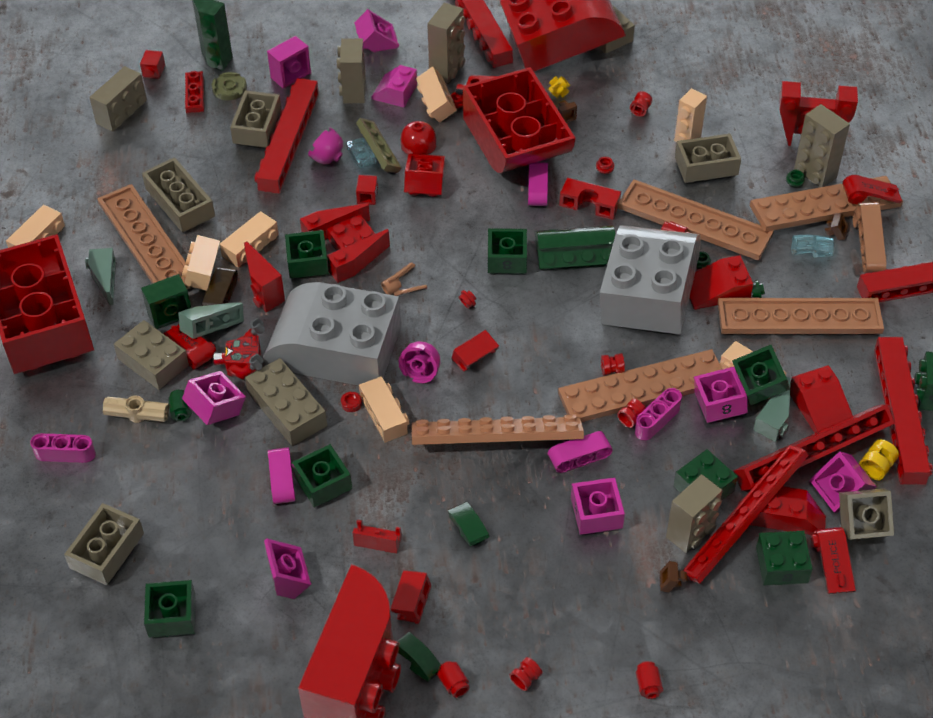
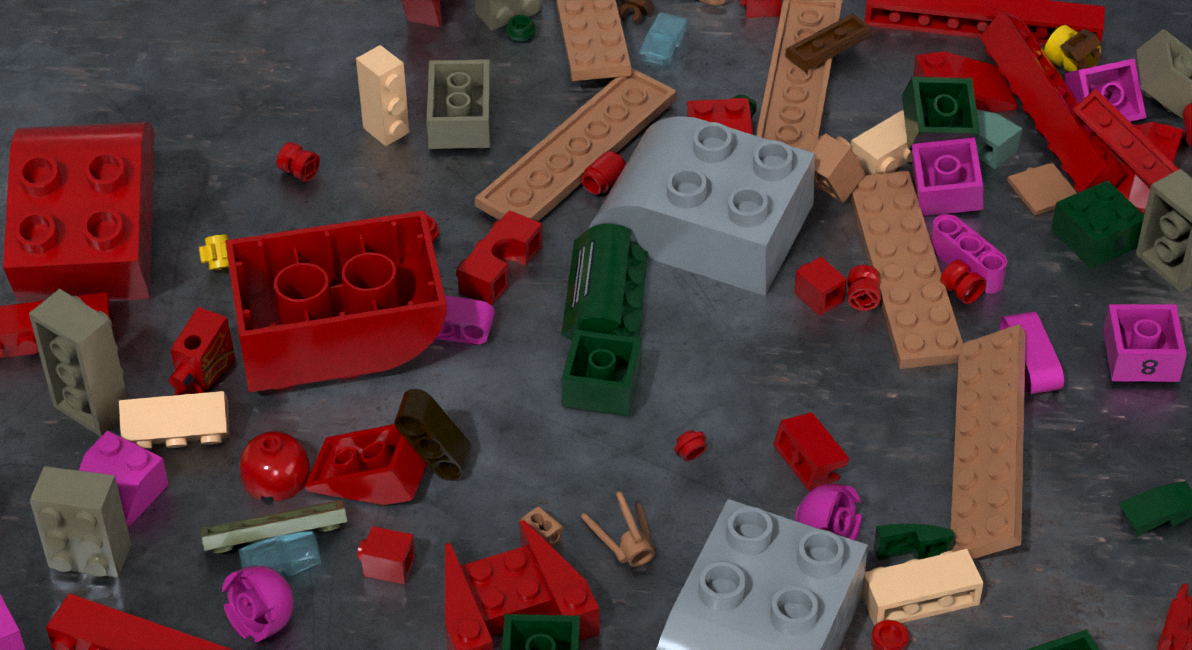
camera: 80 degrees left, 5 degrees down
none -> dark brown beam [394,389,472,481]
none -> nougat piece [520,506,564,547]
none -> reddish brown tile [785,13,873,72]
none -> red brick [794,257,847,316]
none -> nougat brick [797,132,865,204]
none -> dark green slope [873,524,955,560]
none -> nougat piece [1007,162,1077,216]
none -> reddish brown tile [1060,29,1101,69]

